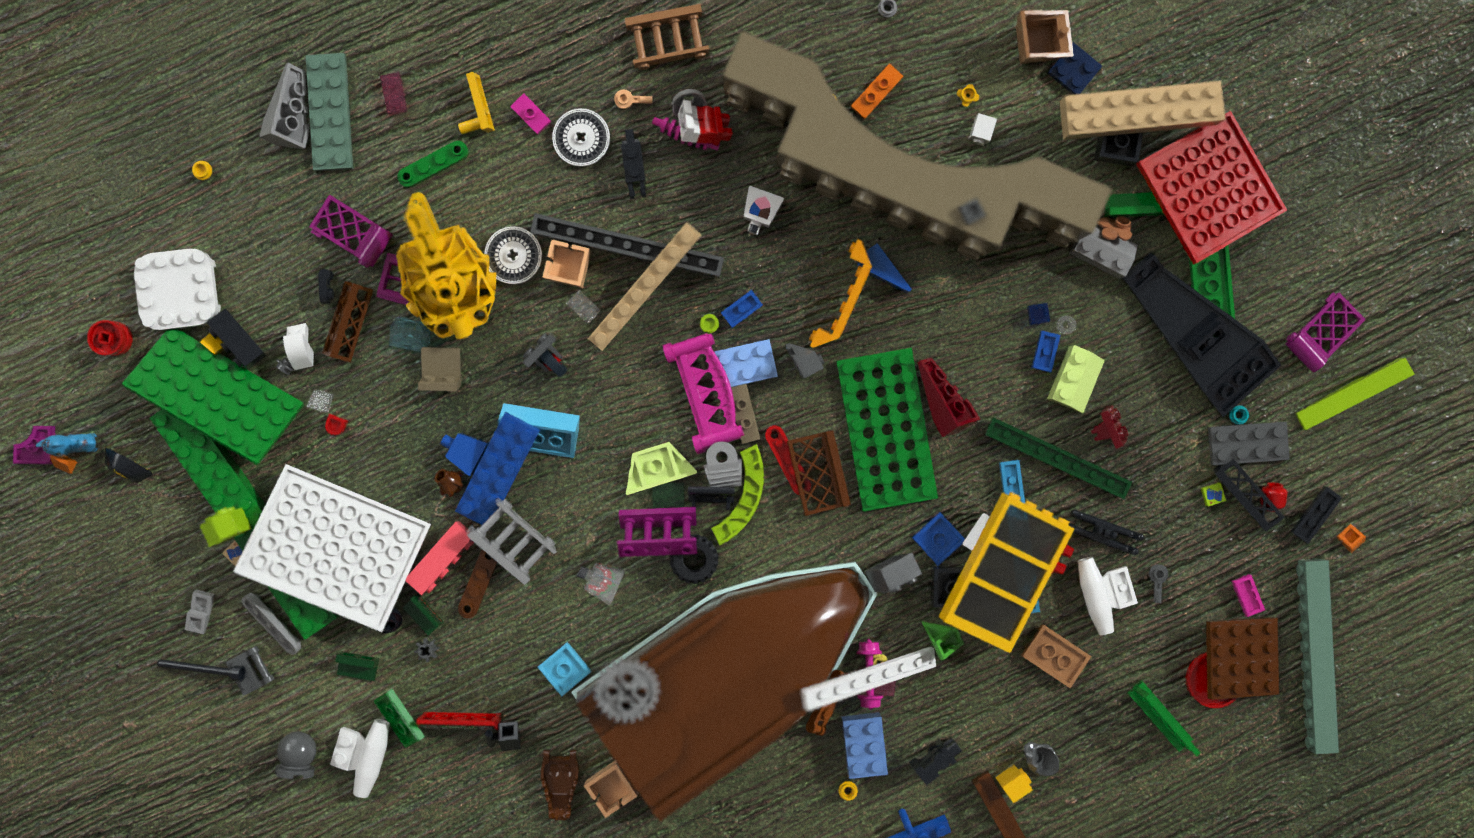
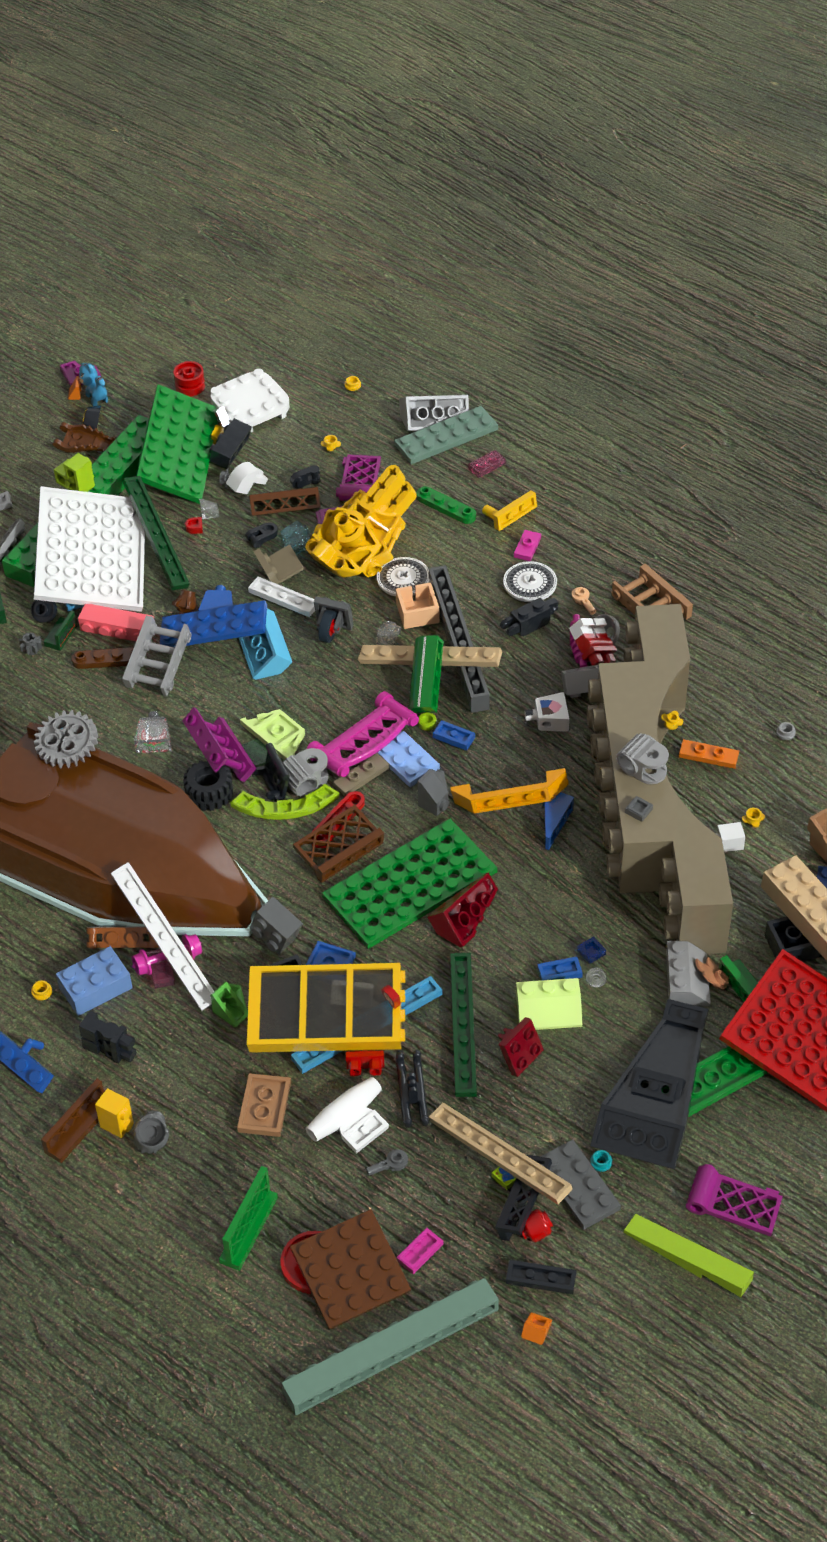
camera: 65 degrees right, 40 degrees down
none -> reddish brown animal [52,422,116,453]
none -> dark green plate [123,476,190,591]
none -> slope [214,406,230,427]
none -> black plate [245,522,278,548]
none -> white plate [248,577,315,617]
none -> yellow plate [321,435,341,451]
none -> red tile [381,985,401,1009]
none -> green brick [408,635,444,713]
none -> tan plate [429,1103,572,1204]
none -> light grey brick [561,665,598,698]
none -> light grey piece [616,733,669,784]

